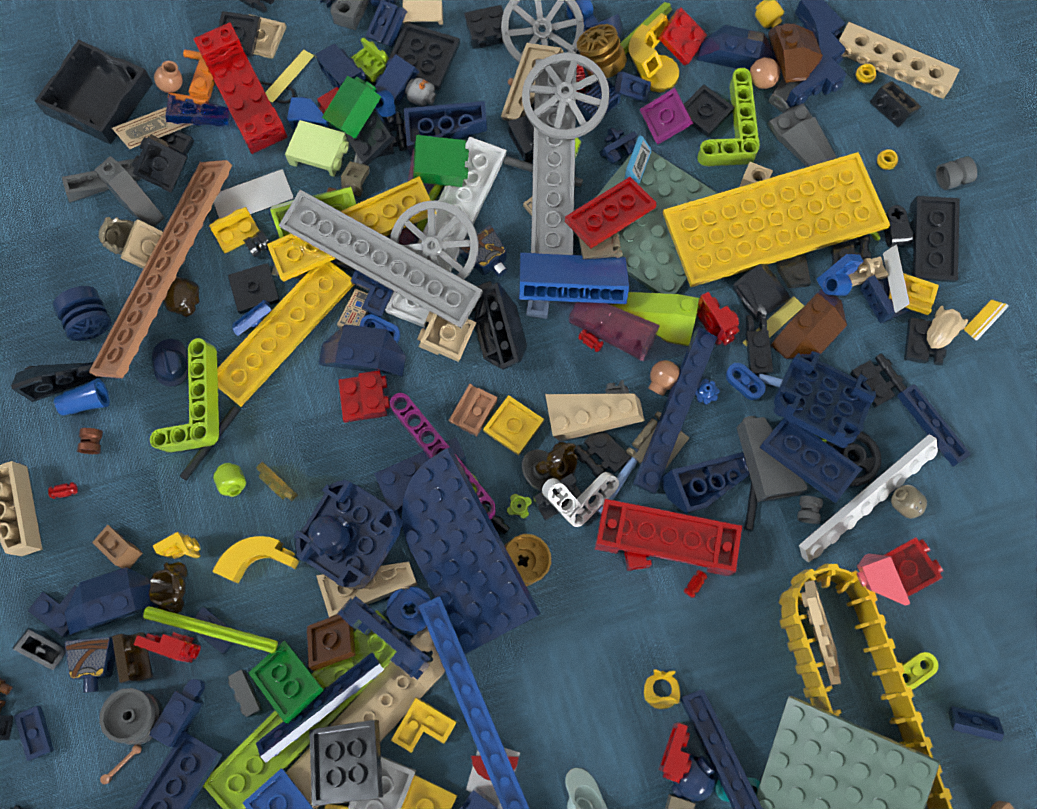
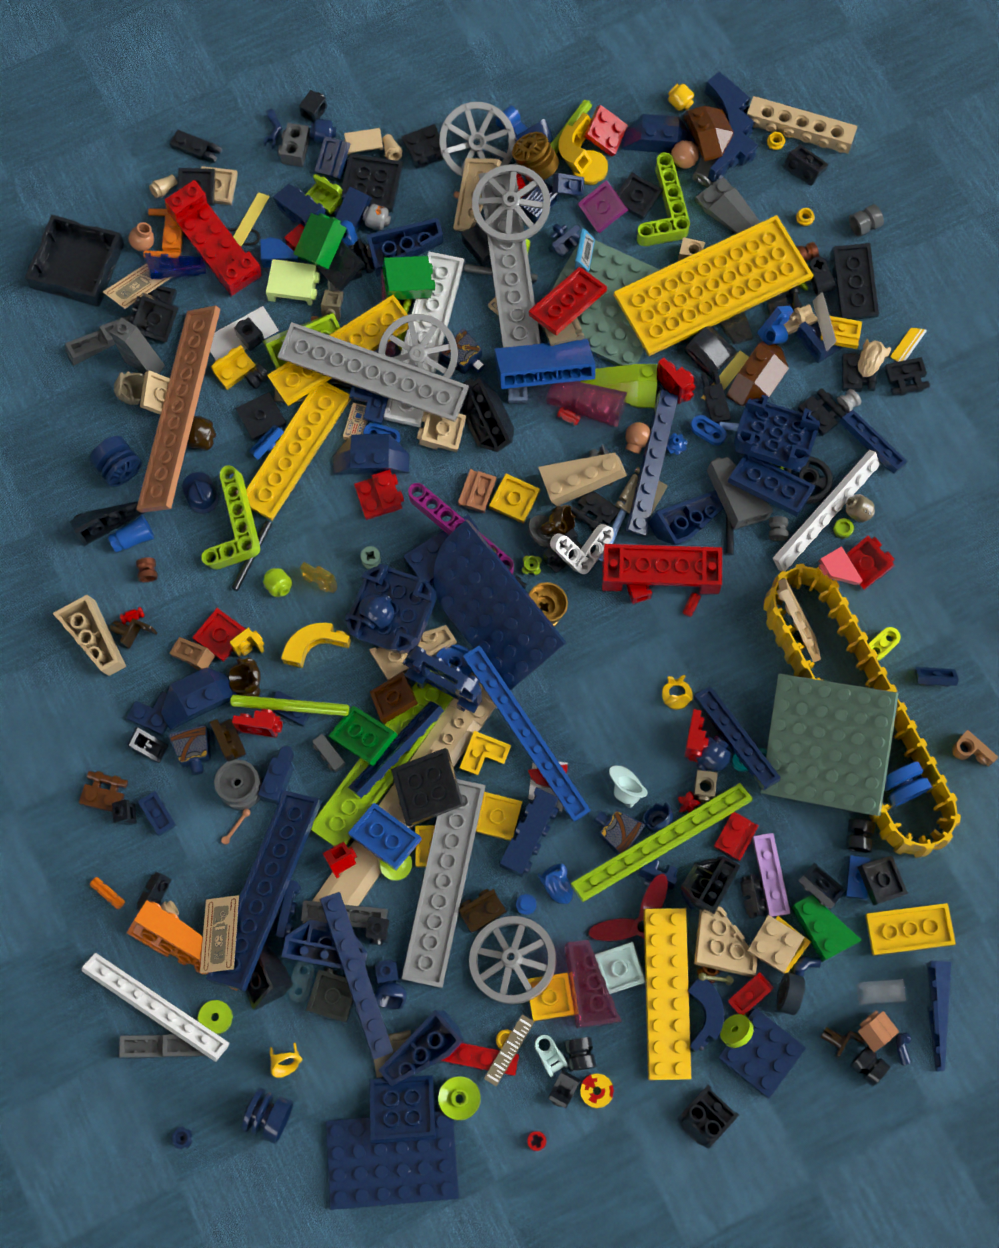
camera: 10 degrees left, 0 degrees up
none -> dark brown bracket [110,618,158,648]
none -> tan cone [149,175,178,198]
none -> red plate [192,608,246,662]
none -> black brick [234,317,264,351]
none -> sand green wheel [361,546,381,569]
none -> tan cone [382,134,402,161]
none -> copper wheel [797,242,819,263]
none -> lime tile [833,518,854,539]
none -> light grey wheel [837,389,861,413]
none -> black plate [884,357,930,396]

